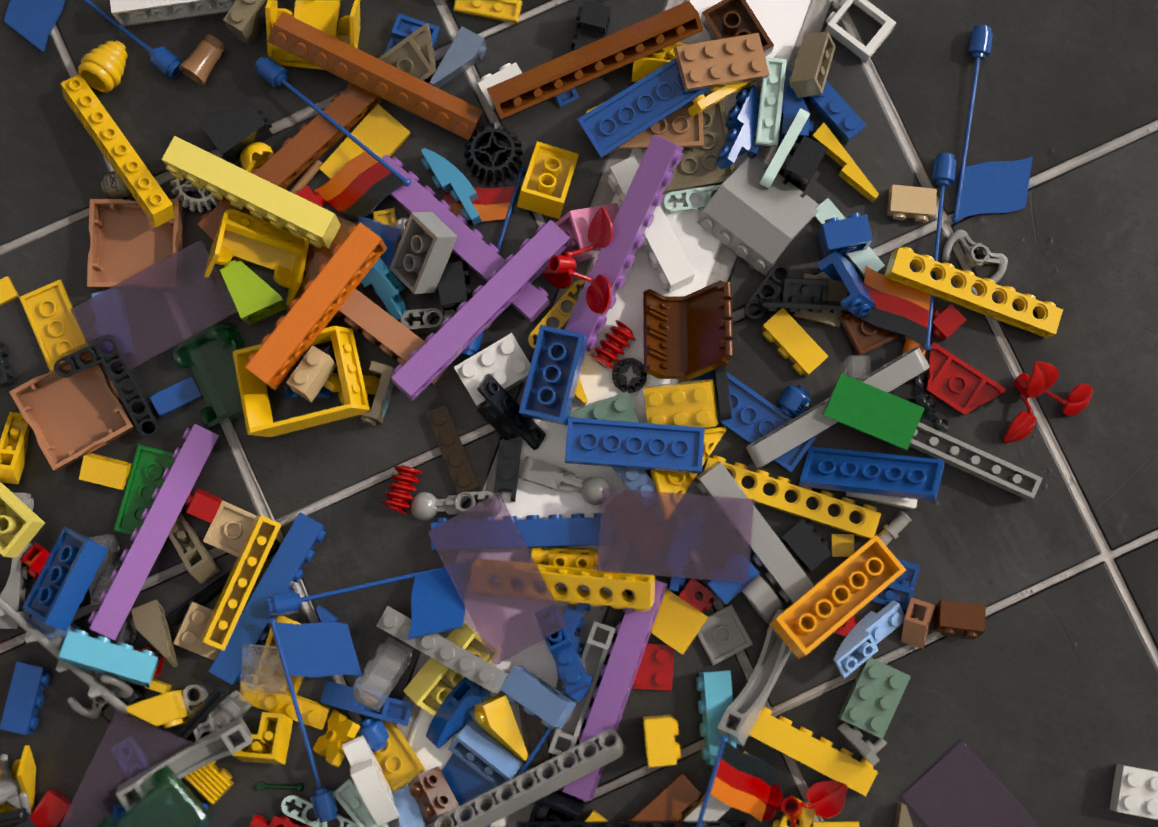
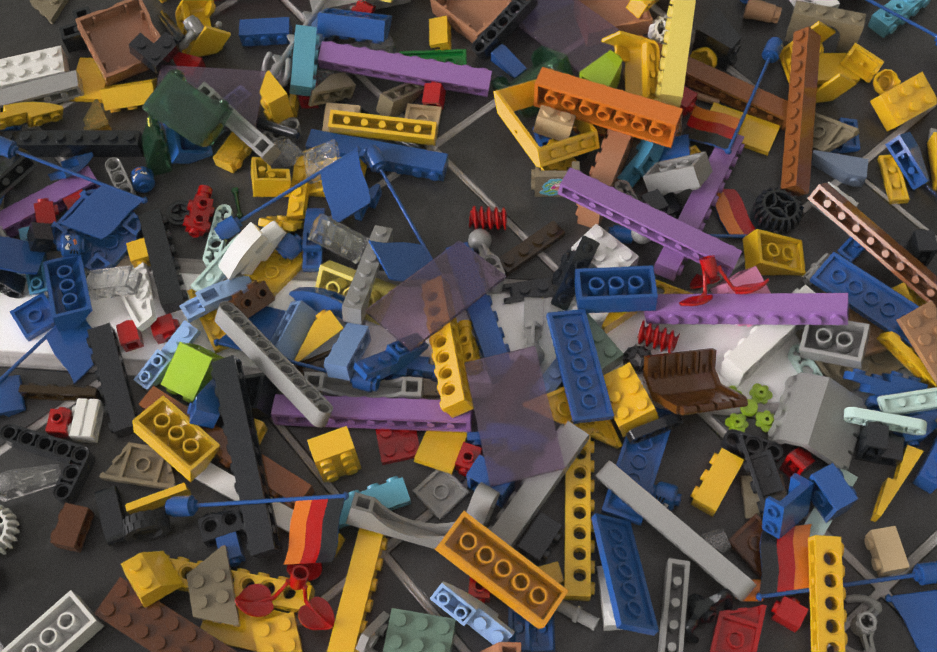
camera: 75 degrees right, 20 degrees down
dark azure slope [421,148,481,225] -> none
green tile [823,373,925,450] -> none
none -> lime plant [725,383,774,432]
none -> red slope [779,447,815,479]
none -> light grey brick [799,320,870,370]
none -> light grey axle [801,253,830,286]

